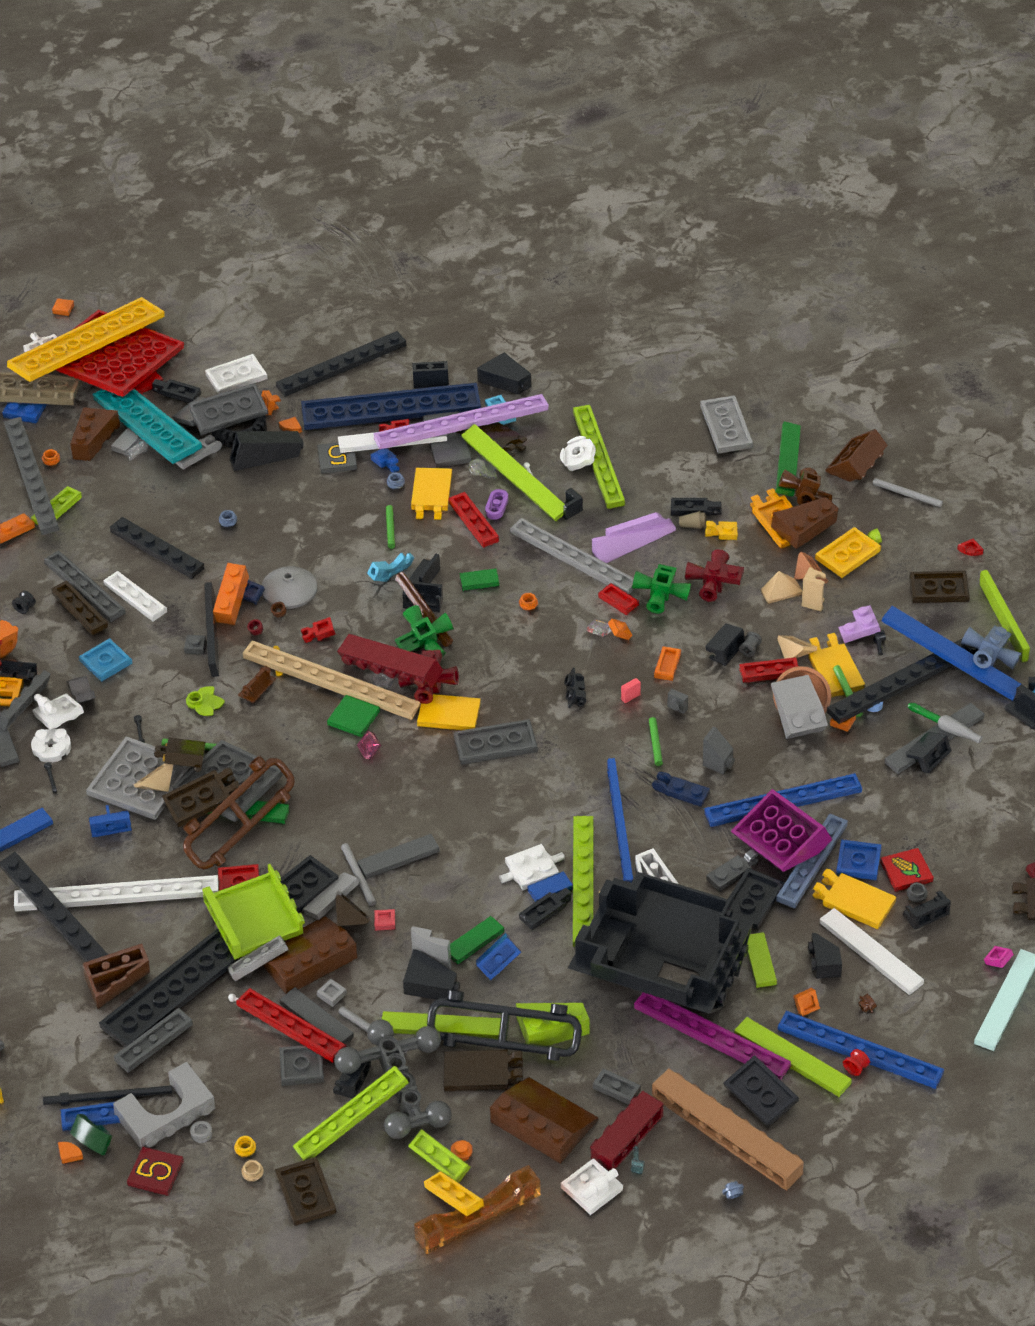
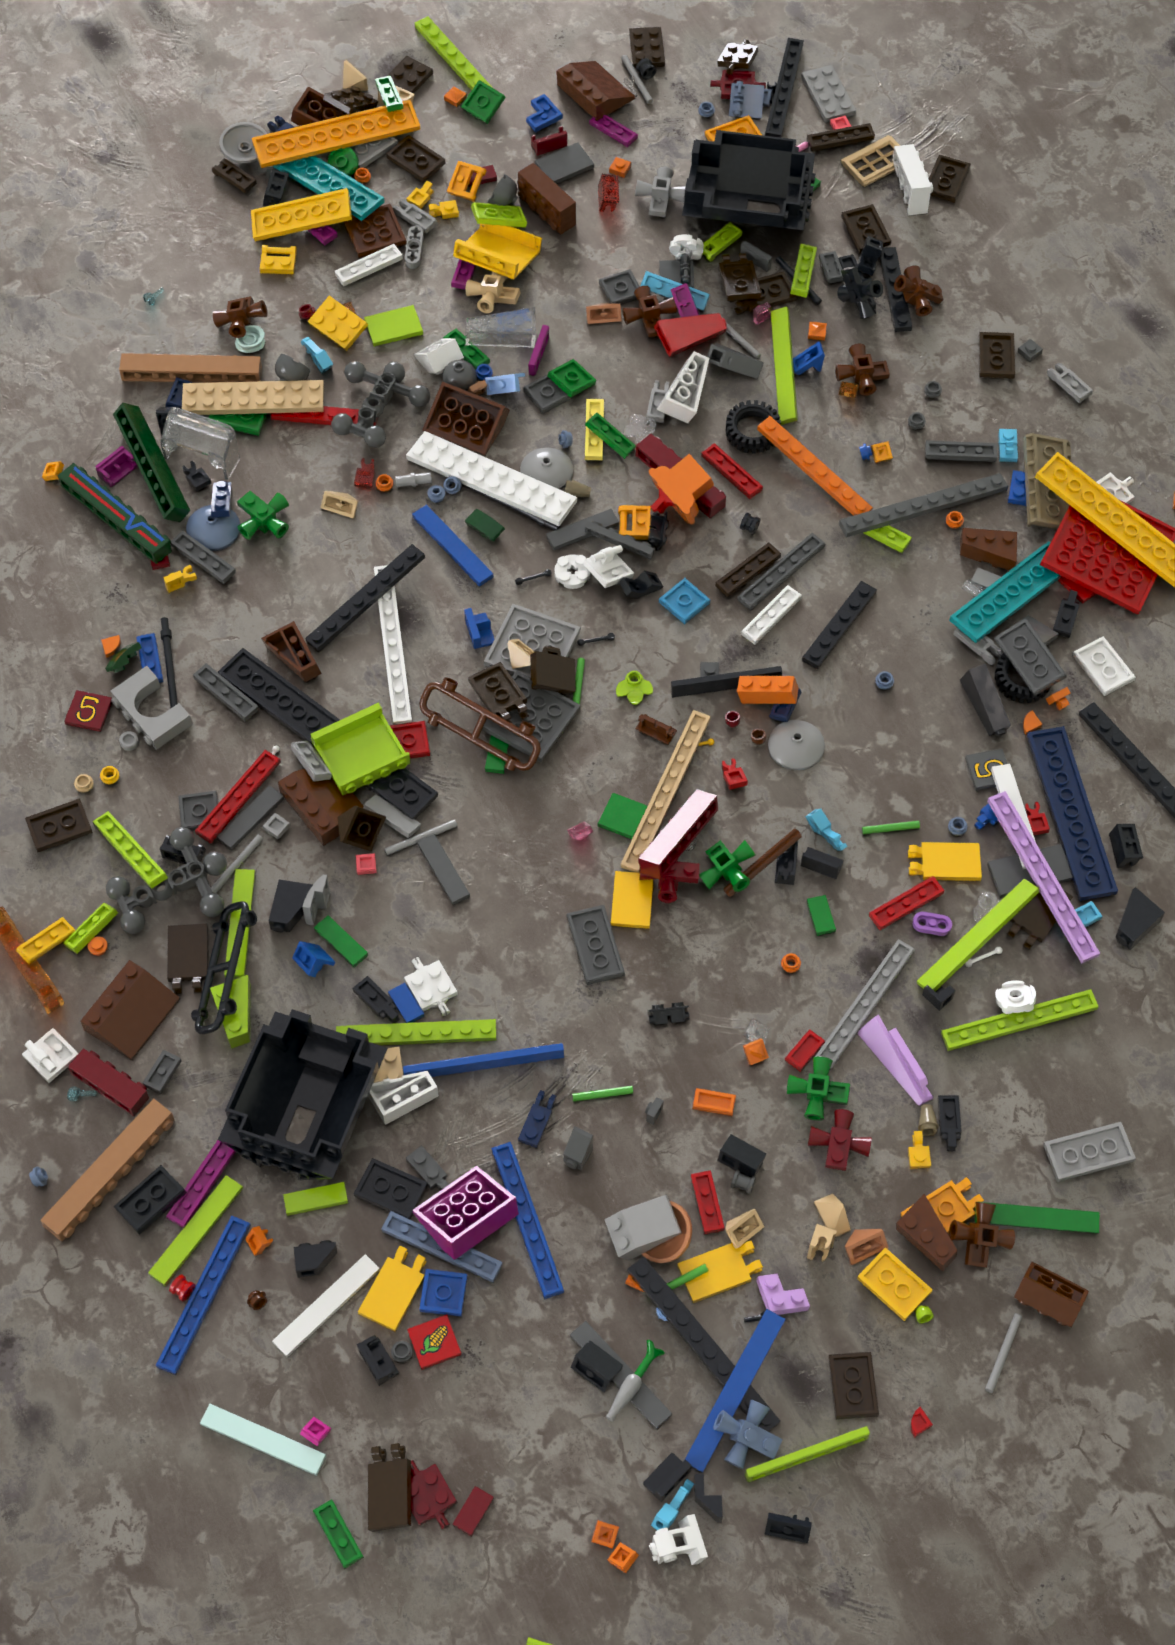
camera: 85 degrees right, 15 degrees up
coral tile [621,678,641,703] -> none

